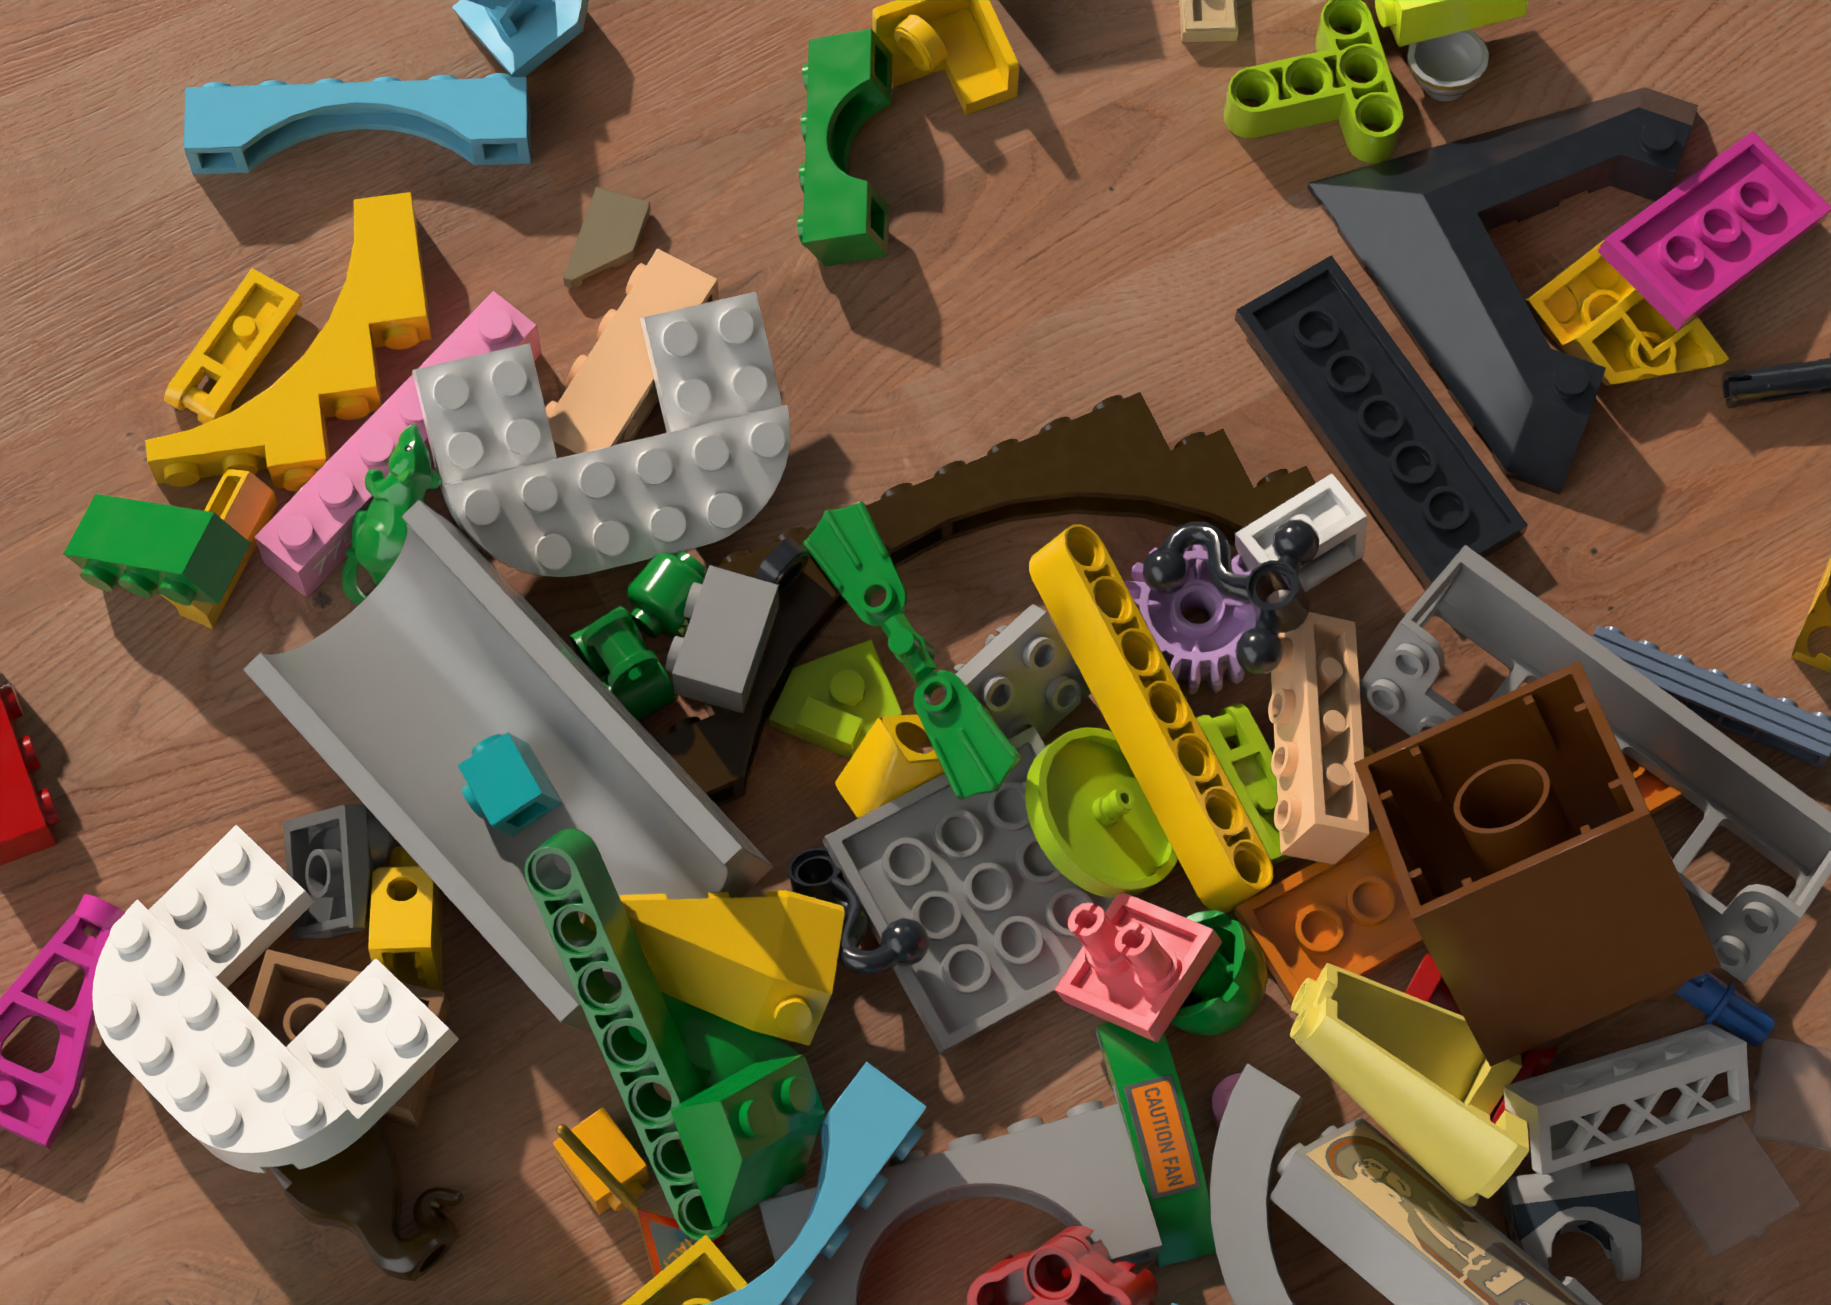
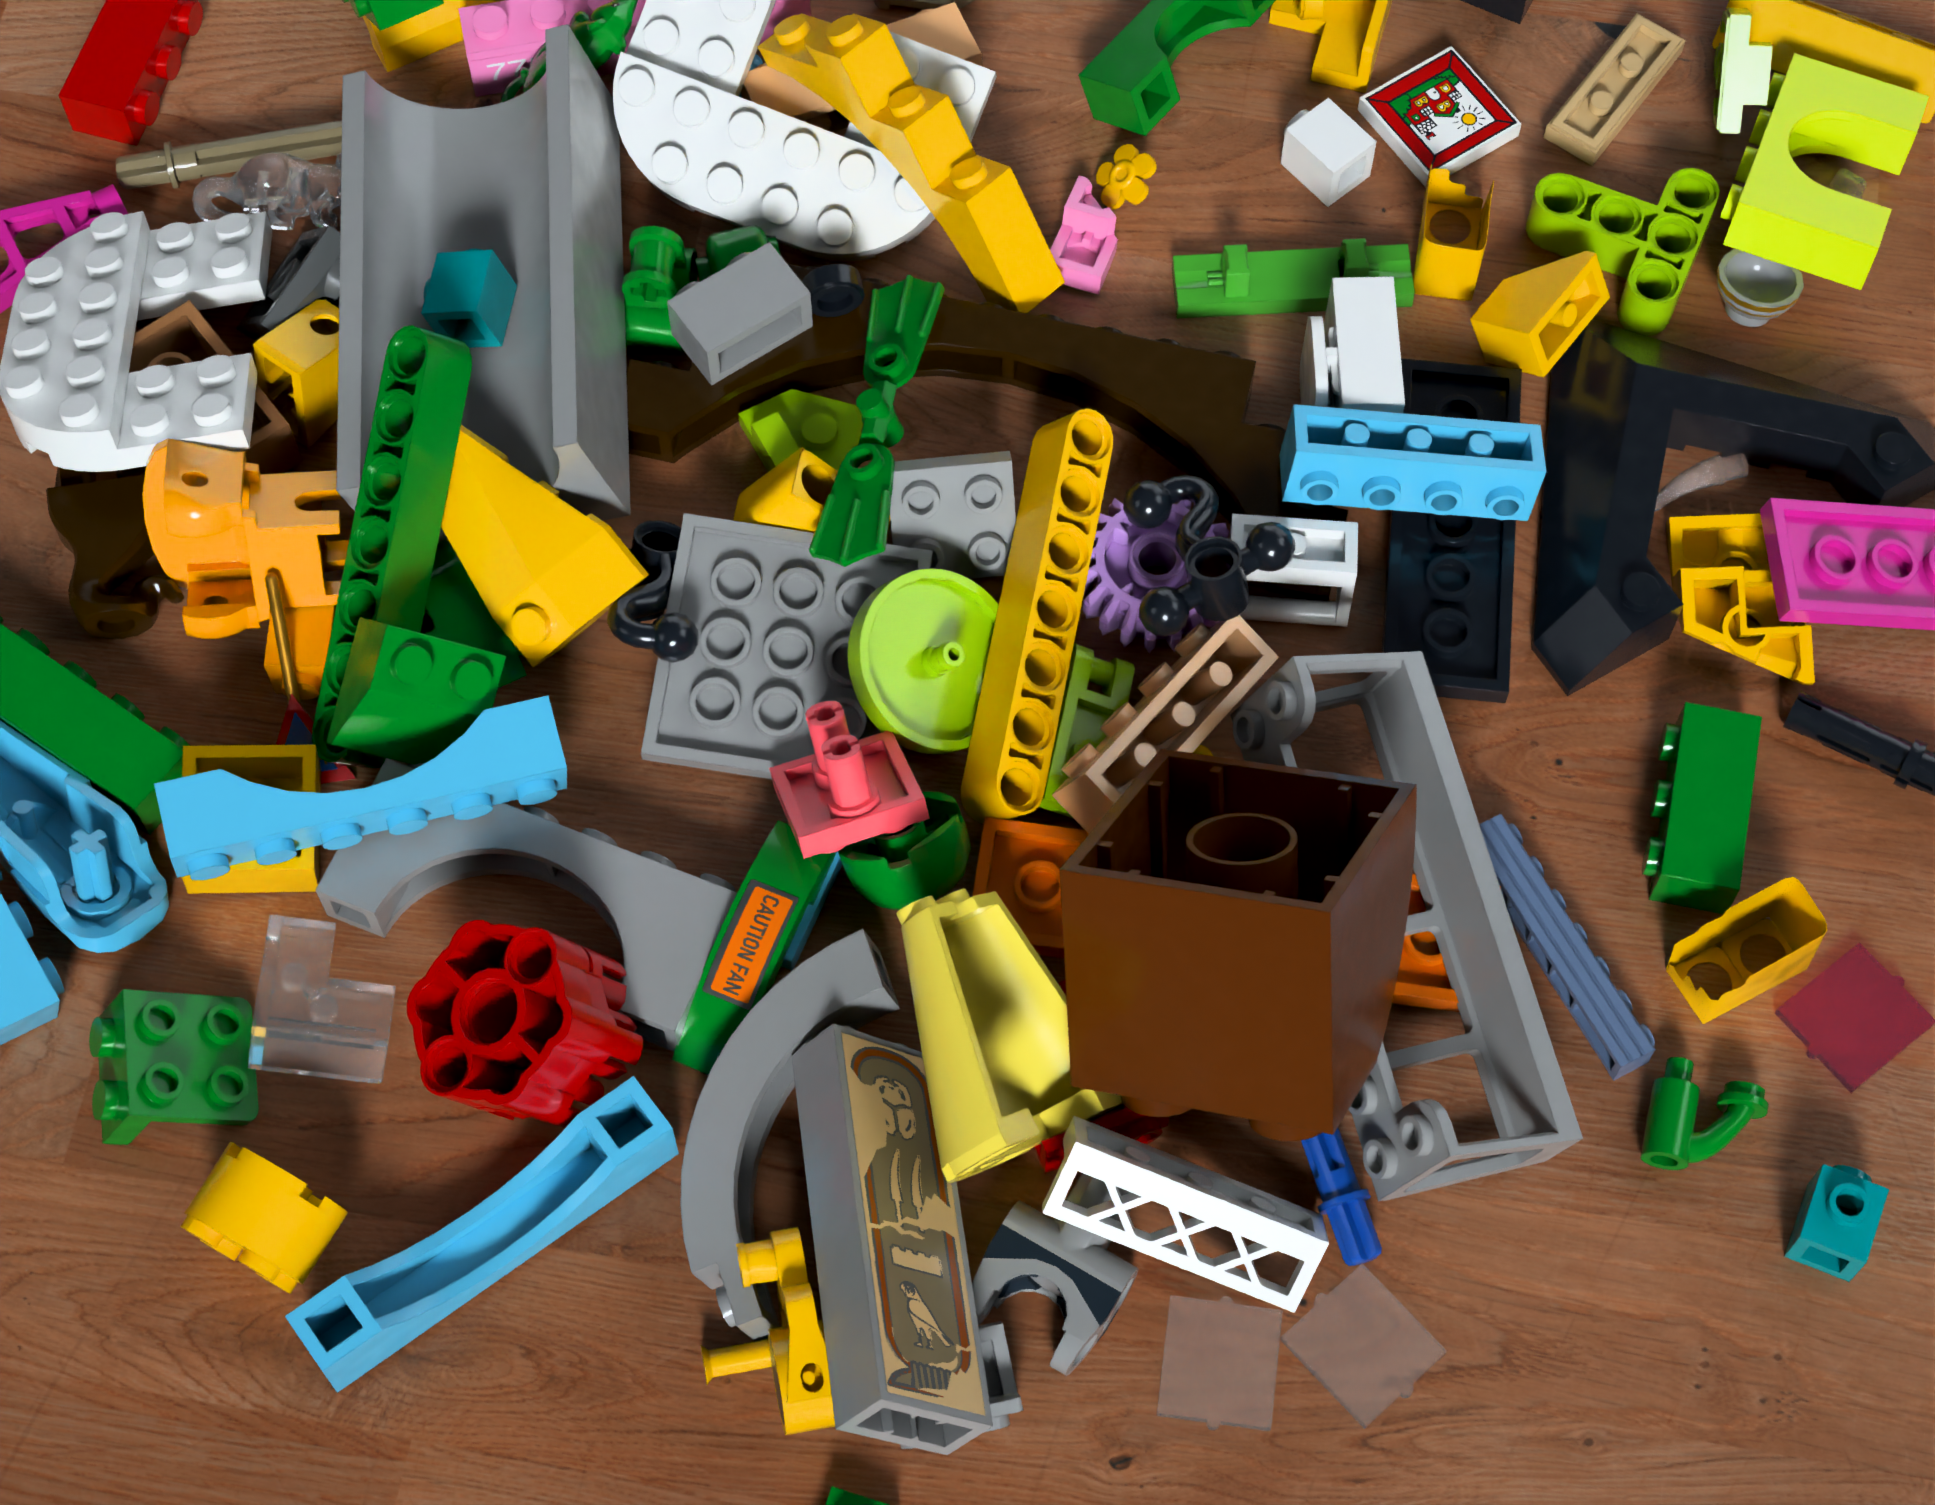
camera: 40 degrees right, 5 degrees down
none -> dark tan axle [115,120,342,190]
none -> light orange piece [142,438,349,639]
none -> clear animal [192,152,342,230]
none -> yellow arch [757,13,1065,313]
none -> bright pink slope [1050,176,1118,295]
none -> yellow plant [1096,144,1157,210]
none -> bright green hinge [1172,238,1415,319]
none -> medium azure brick [1279,404,1547,521]
none -> white brick [1281,98,1377,207]
none -> white brick [1300,277,1405,413]
none -> tile [1357,46,1522,188]
none -> yellow piece [1413,164,1494,301]
none -> yellow slope [1470,251,1610,378]
none -> green brick [1642,702,1762,914]
none -> clear helmet [1655,453,1748,512]

